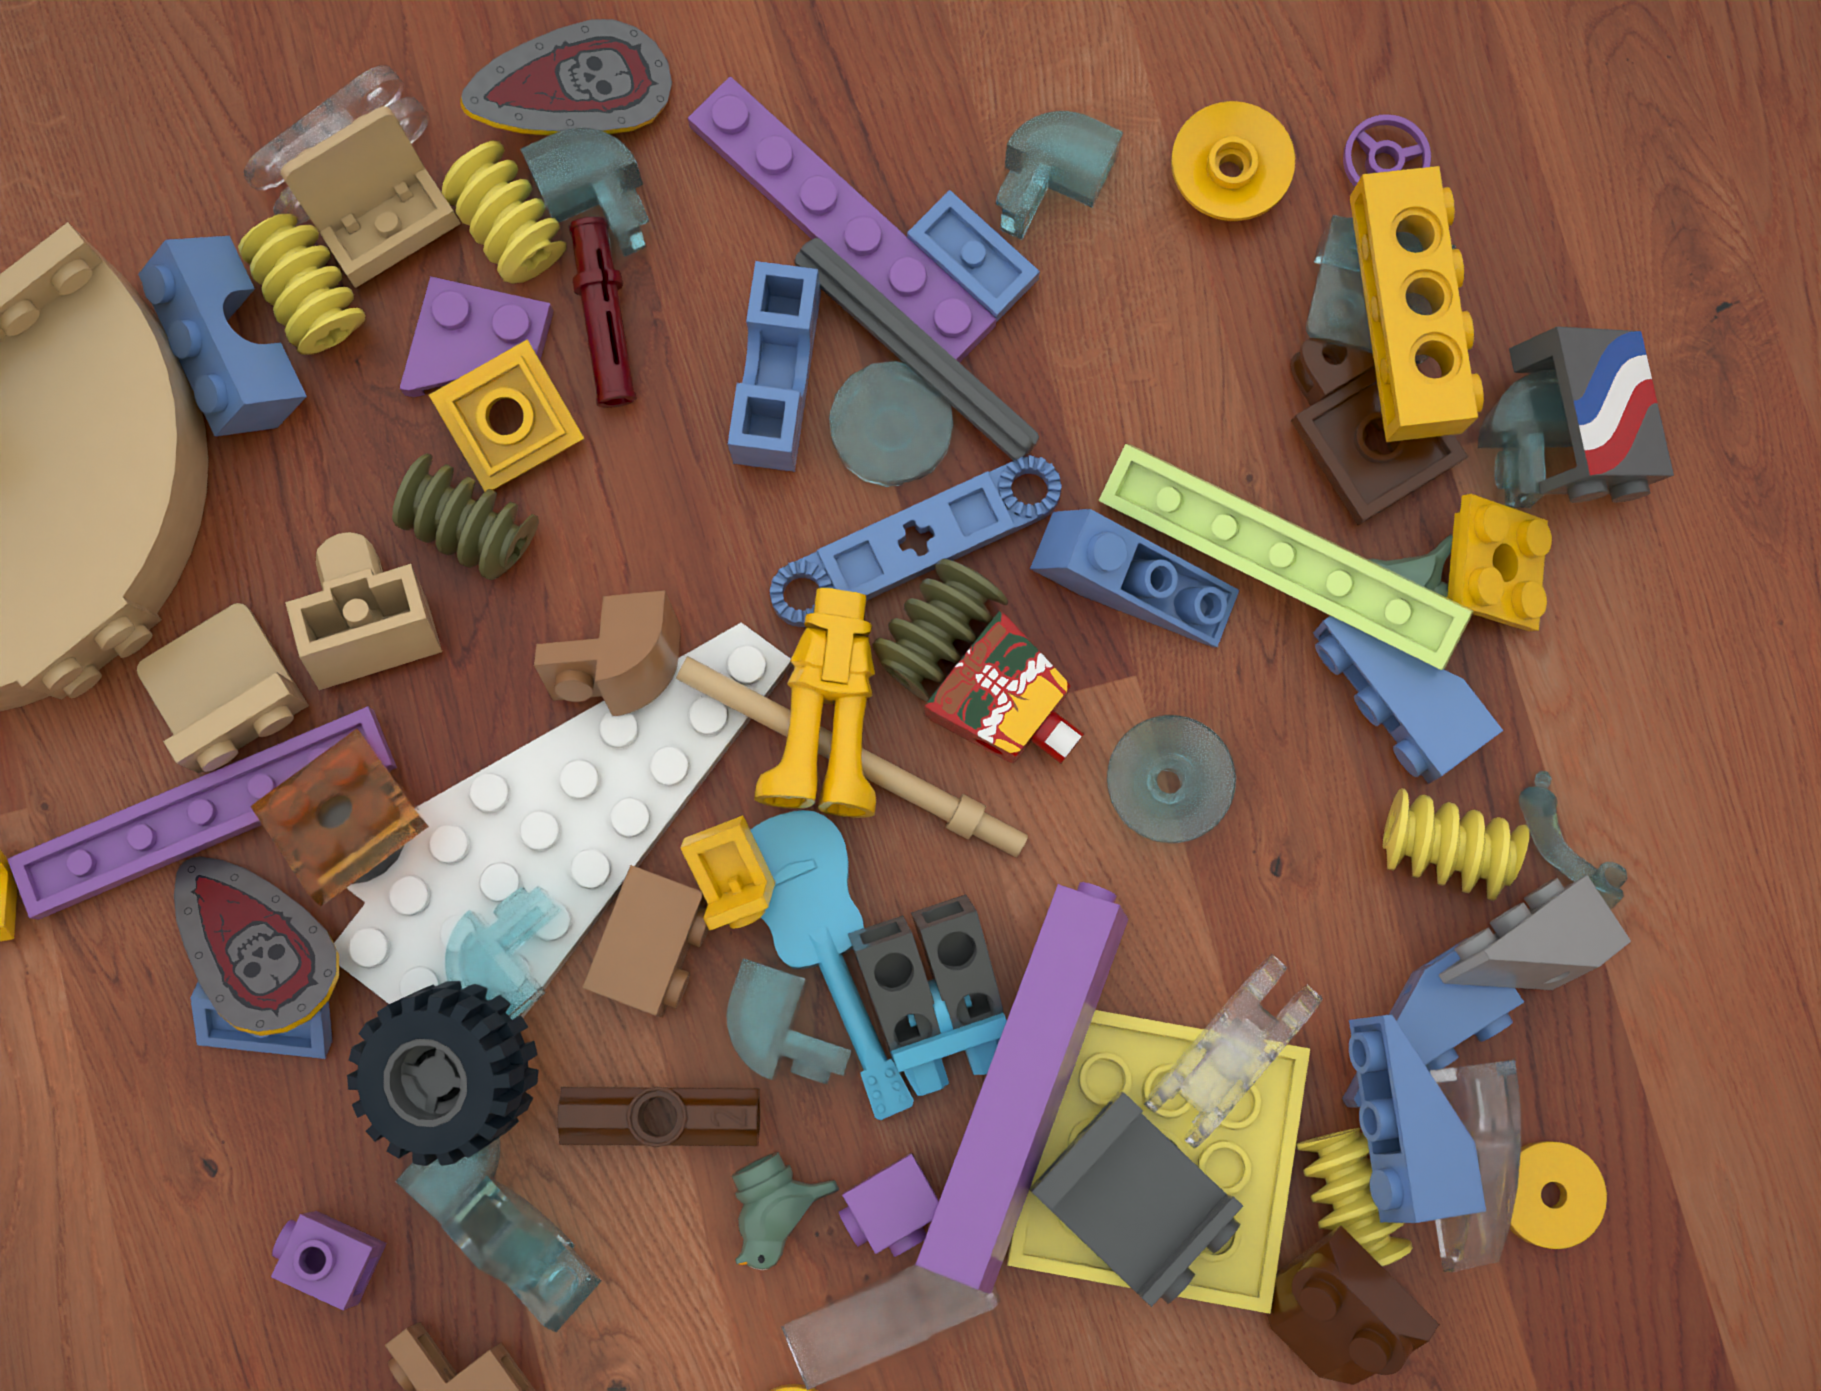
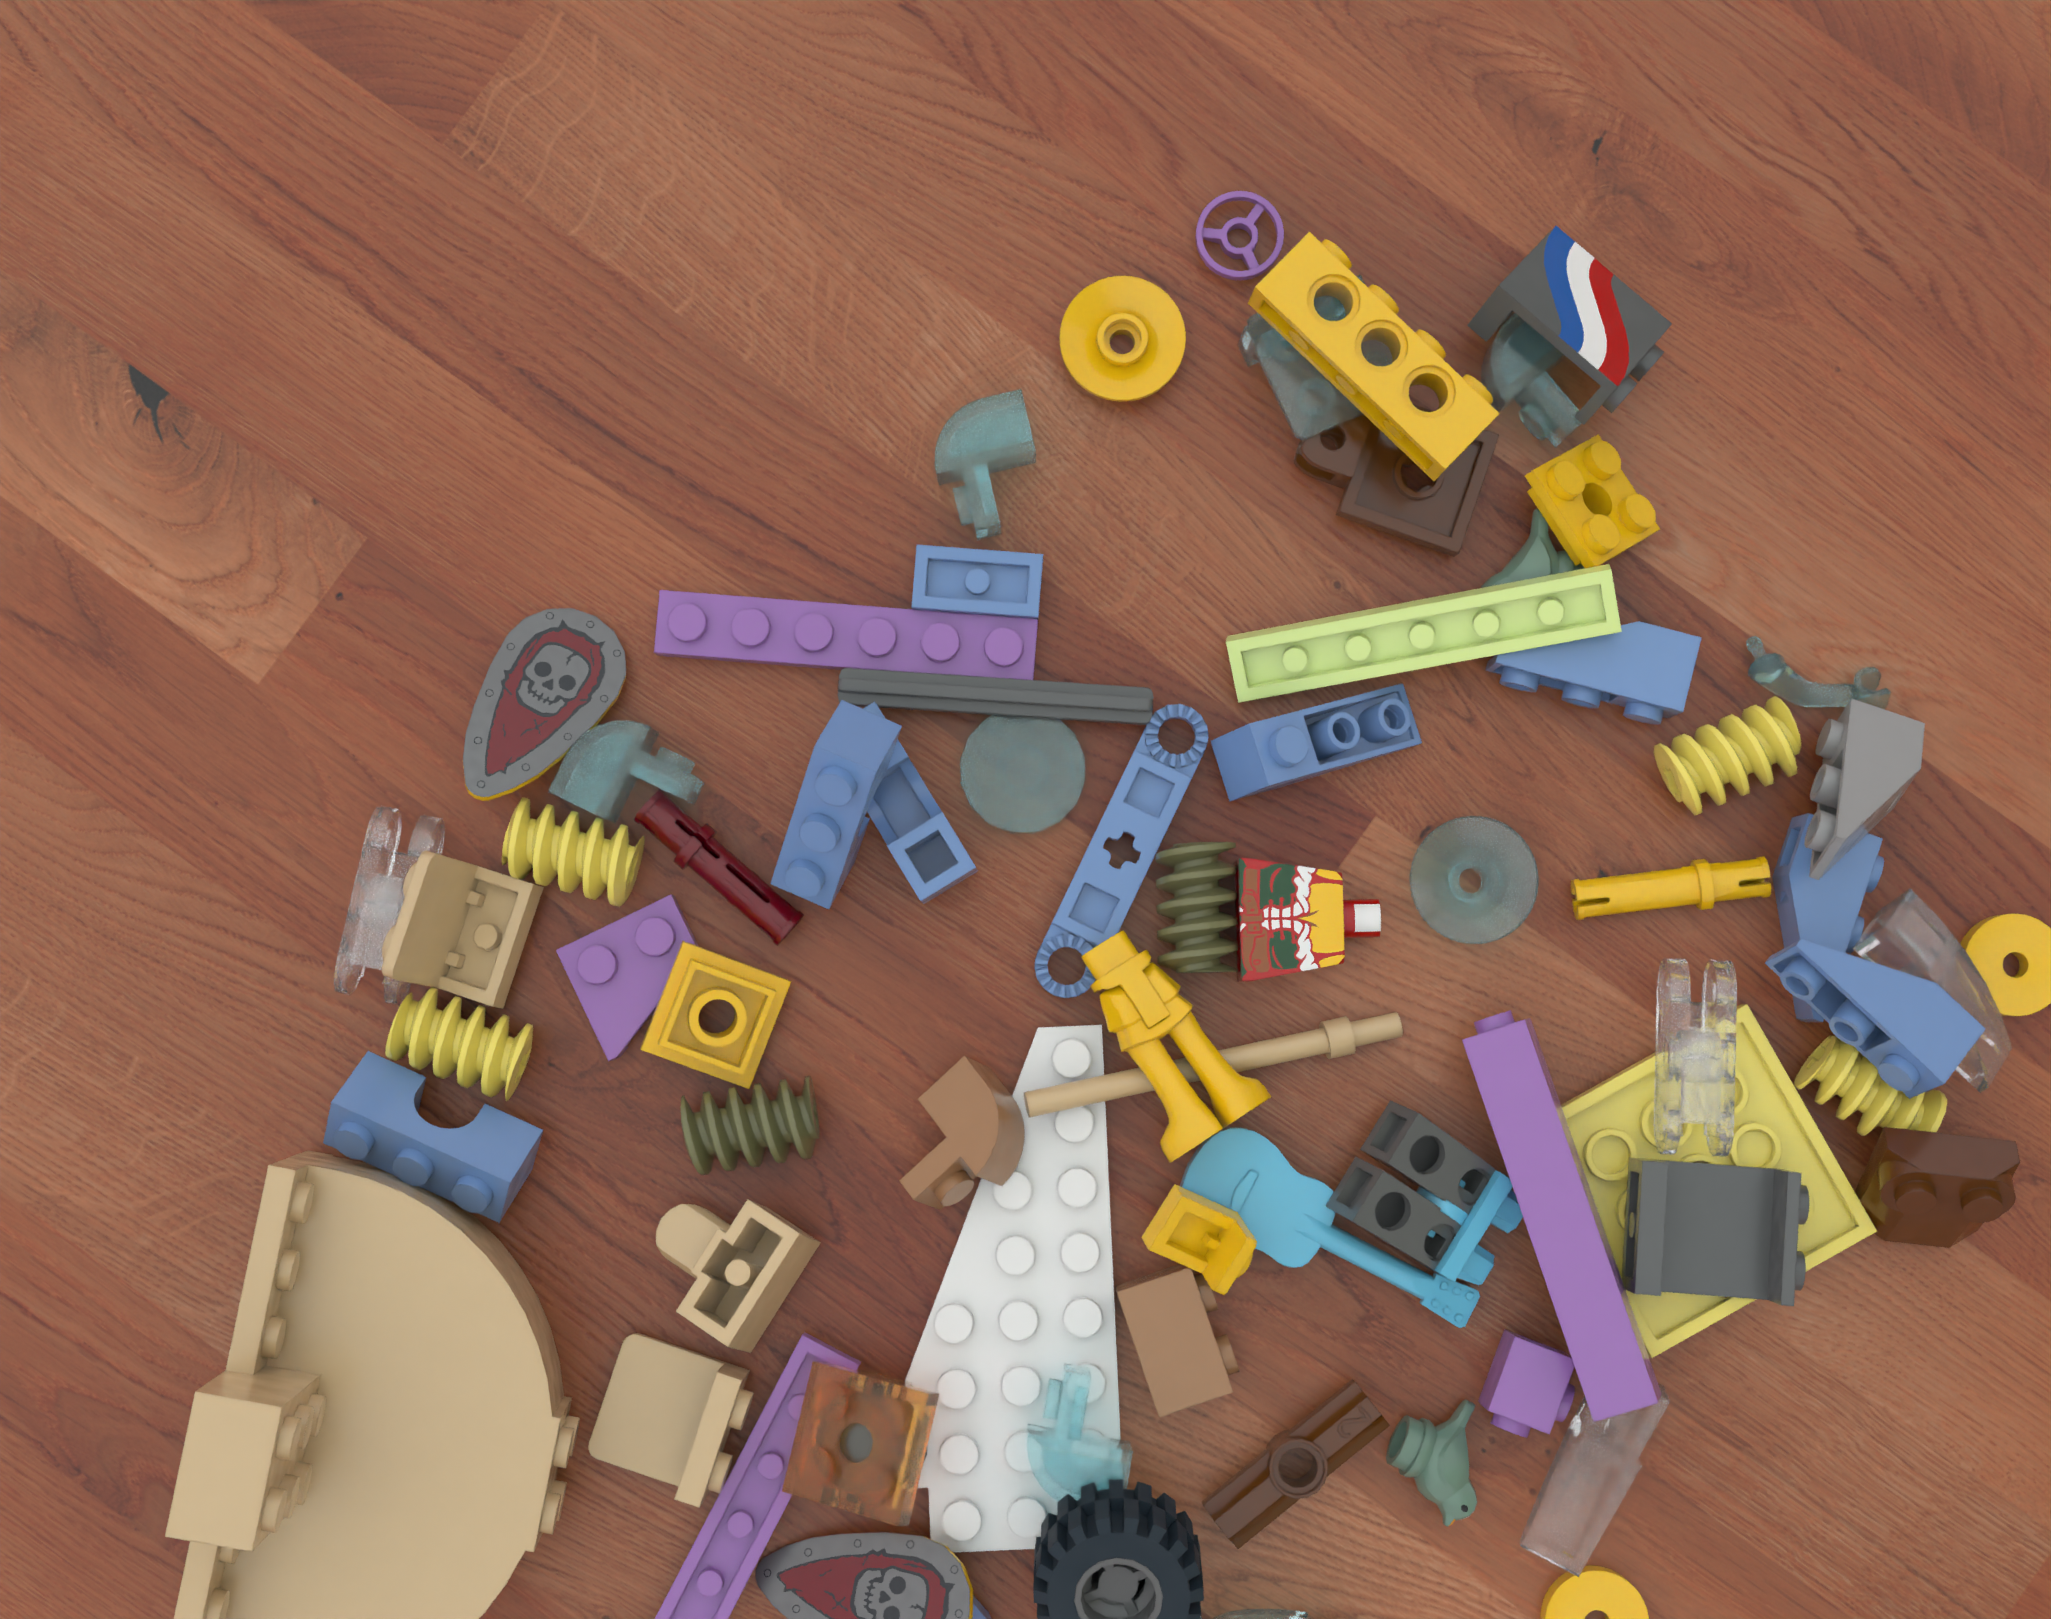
camera: 35 degrees left, 5 degrees up
clear light blue brick [727,958,853,1084] -> none
none -> medium blue arch [770,700,902,909]
none -> yellow pin [1571,856,1771,920]

